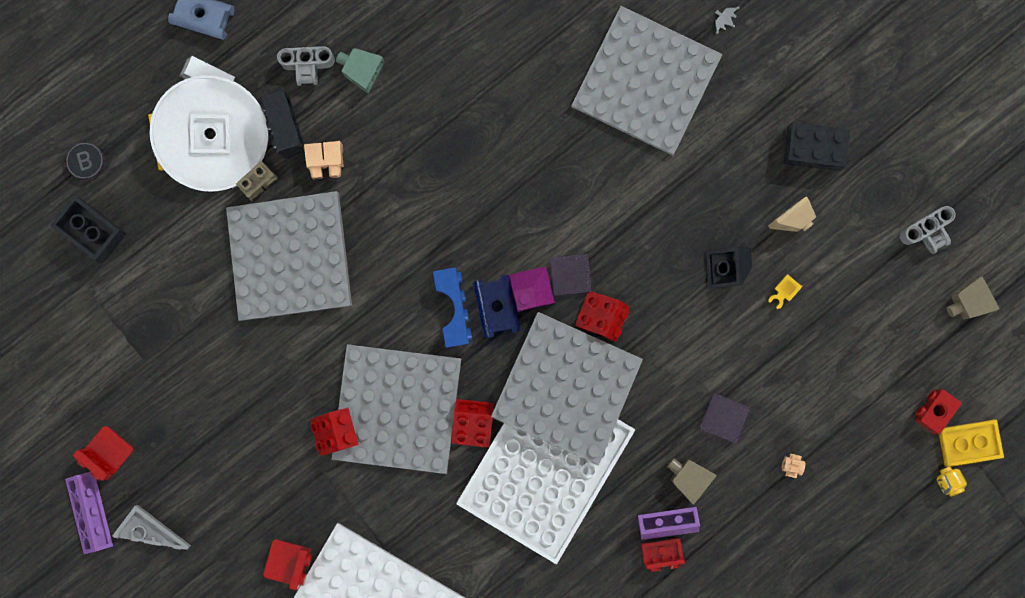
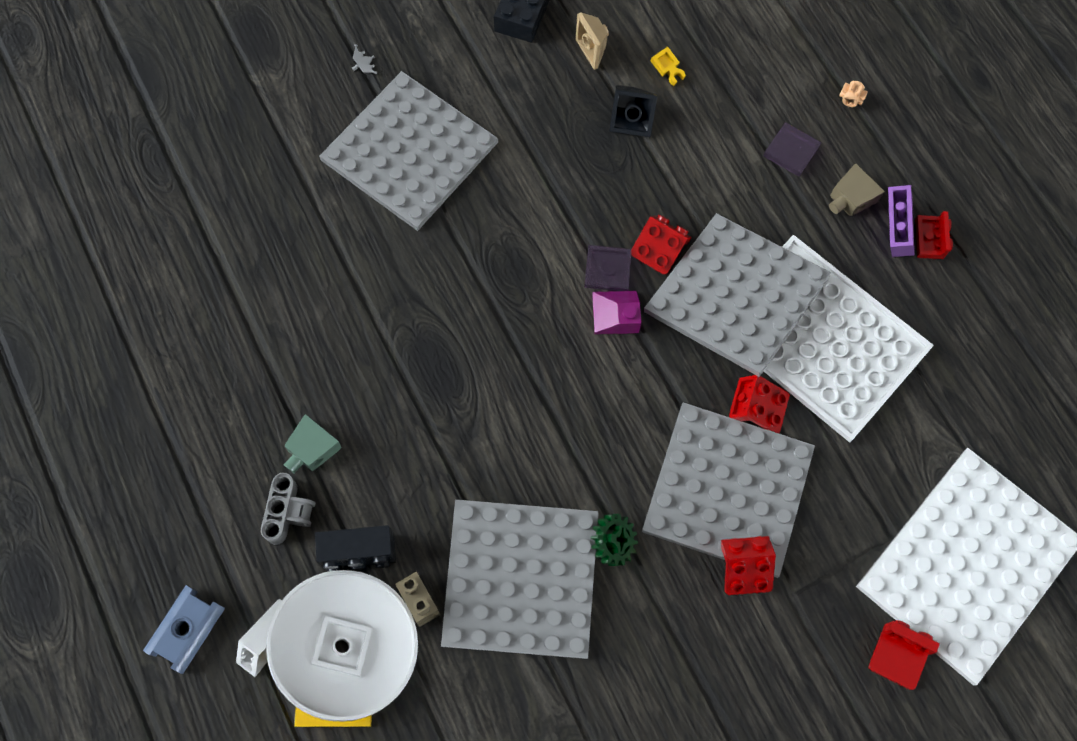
camera: 80 degrees left, 15 degrees down
light nougat hips [304,141,344,180] -> none
blue arch [433,267,472,348] -> none
clear blue piece [473,275,521,339] -> none
none -> dark green gear [591,514,638,566]

